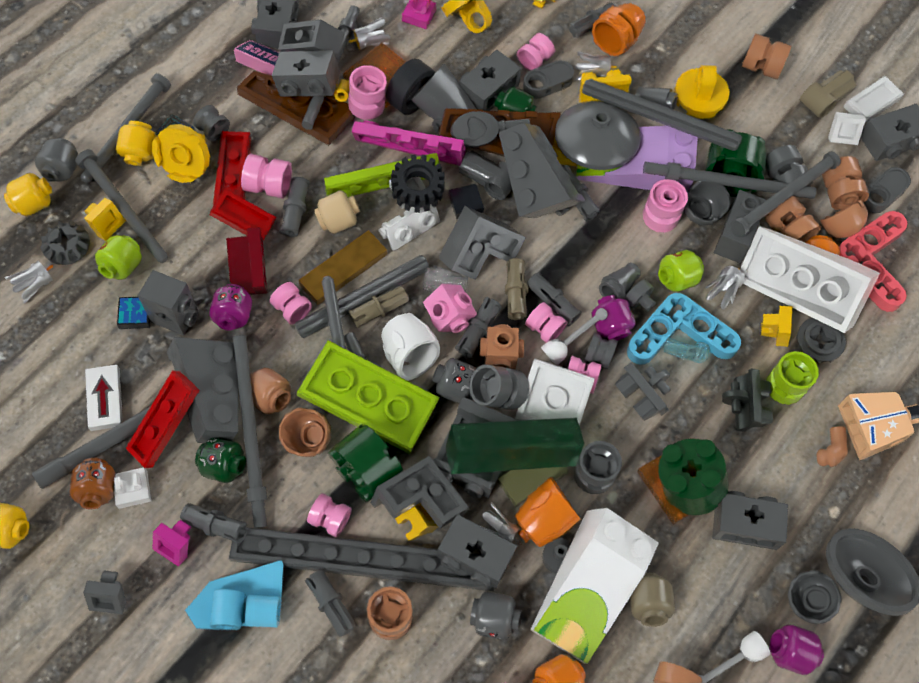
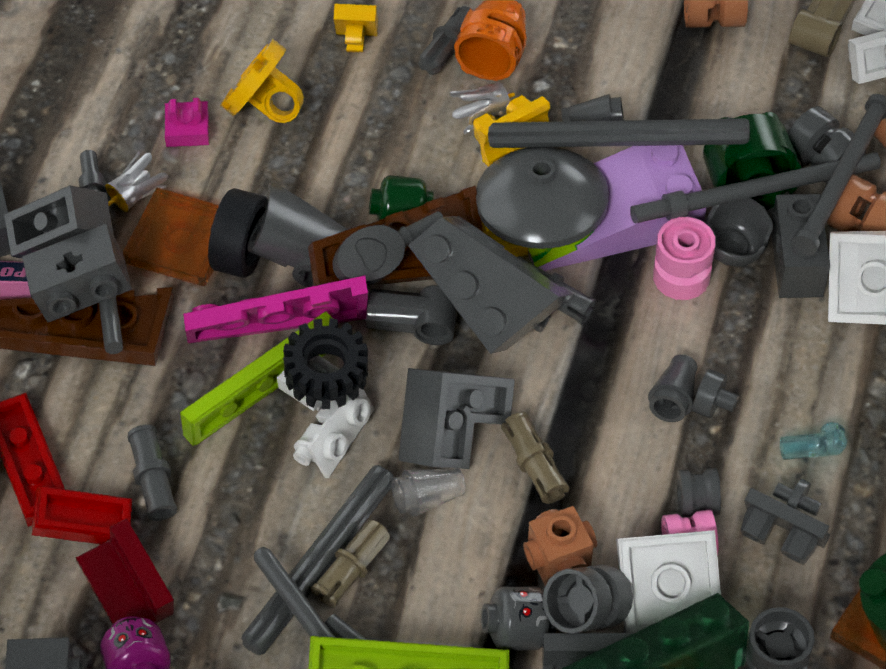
camera: 20 degrees left, 10 degrees down
bright pink wheel [241,154,292,199] -> none
bright pink wheel [270,282,312,325] -> none
pearl gold tile [299,230,387,305] -> none
tan head [314,190,360,234] -> none
yellow arm [334,79,350,102] -> none
bright pink wheel [348,66,387,120] -> none
white helmet [381,313,440,381] -> none
bright pink brick [423,284,477,333] -> none
black tile [448,184,484,219] -> none
dark grey pin [455,297,502,358] -> none
dark grey brick [459,49,521,111] -> none
bright pink wheel [517,33,555,71] -> none
dark grey piece [523,60,574,99] -> none
bright pink wheel [525,302,568,343] -> none
dark grey pin [527,272,582,326] -> none
hinge [541,308,608,365] -> none
magenta head [591,295,635,341] -> none
medium azure beam [627,293,741,365] -> none
lime head [658,250,704,292] -> none
yellow tile [674,65,730,119] -> none
flat silver piece [705,266,745,309] -> none

